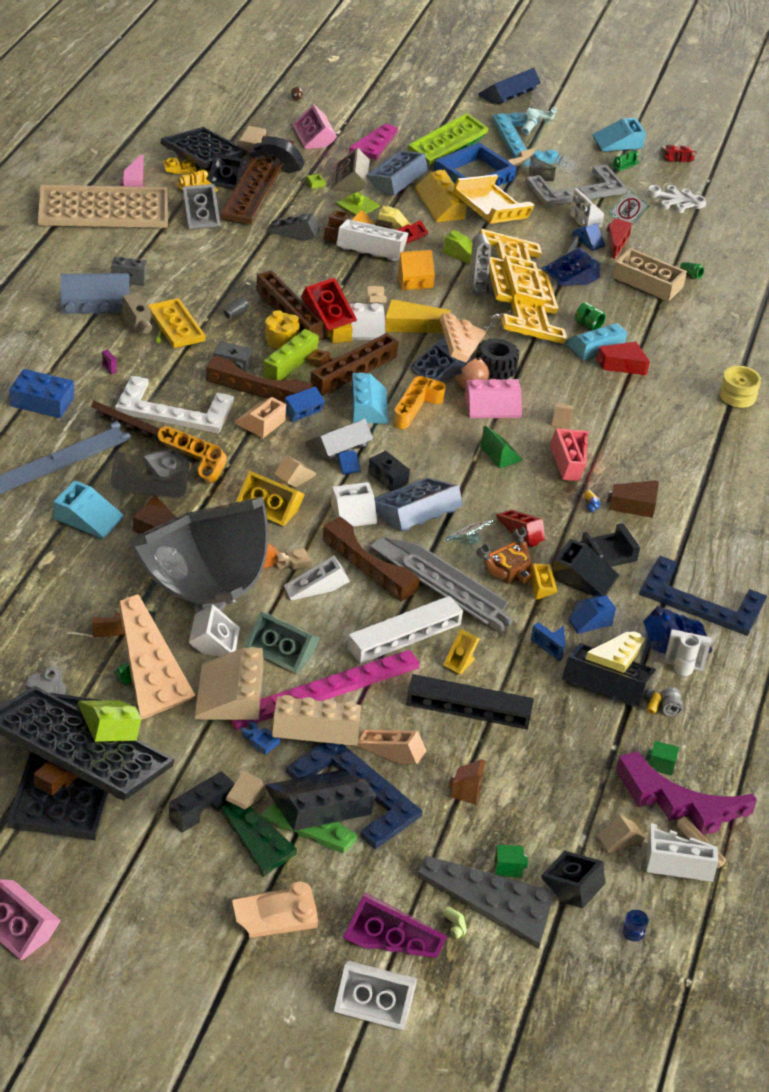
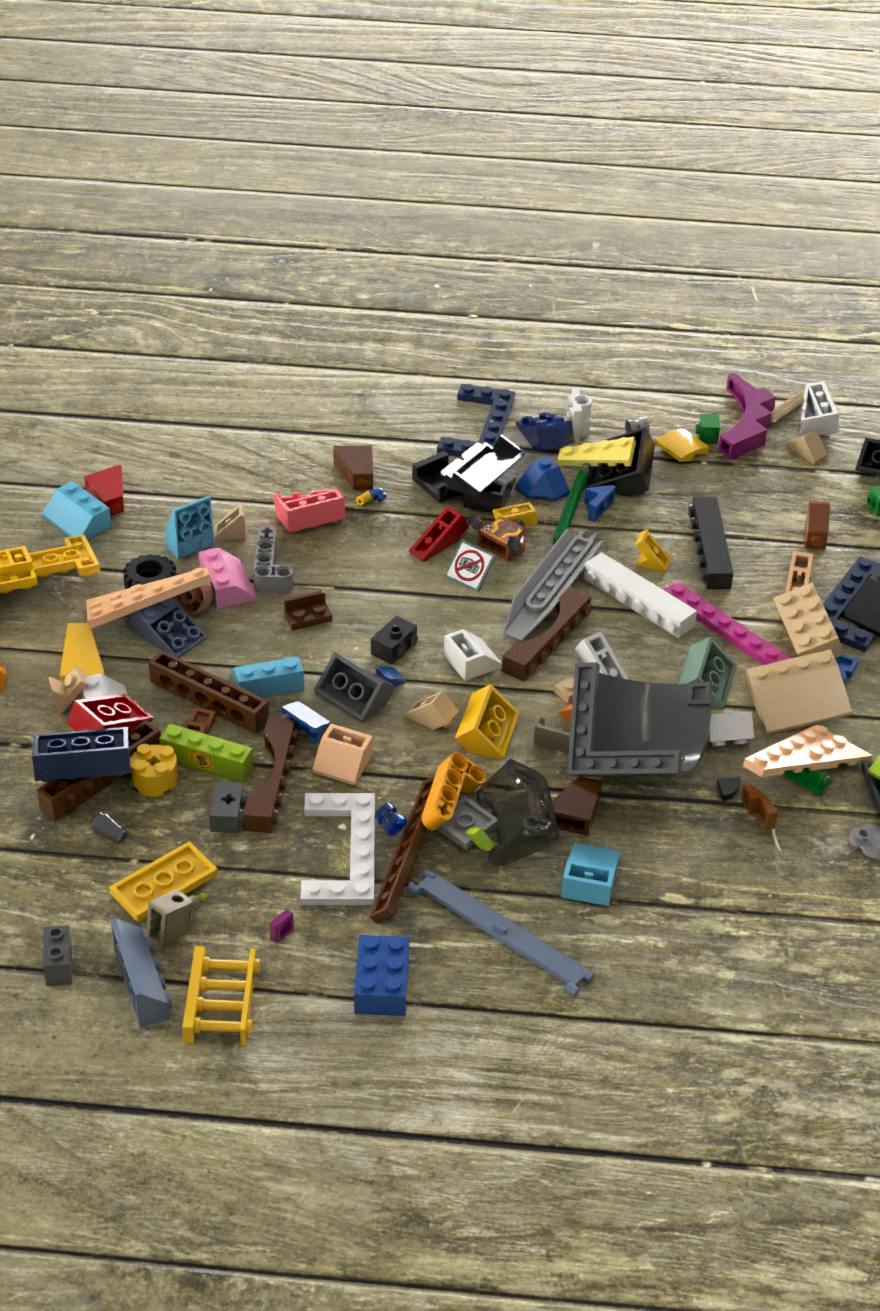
camera: 100 degrees left, 0 degrees up
sand blue slope [374,477,463,531] -> none
light orange beam [393,376,445,429] -> none
green slope [480,425,523,468] -> none
green wheel [574,302,606,331] -> none
light yellow wheel [719,366,761,408] -> none
none -> dark blue slope [32,727,131,782]
none -> medium azure slope [165,496,214,560]
none -> yellow fence [182,946,261,1046]
none -> light grey beam [253,526,294,593]
none -> reddish brown bracket [284,590,332,631]
none -> clear blue wheel [374,803,407,836]
none -> slope [440,434,526,496]
none -> lime tile [465,827,495,851]
none -> green axle [553,469,588,544]
none -> yellow slope [654,429,710,462]

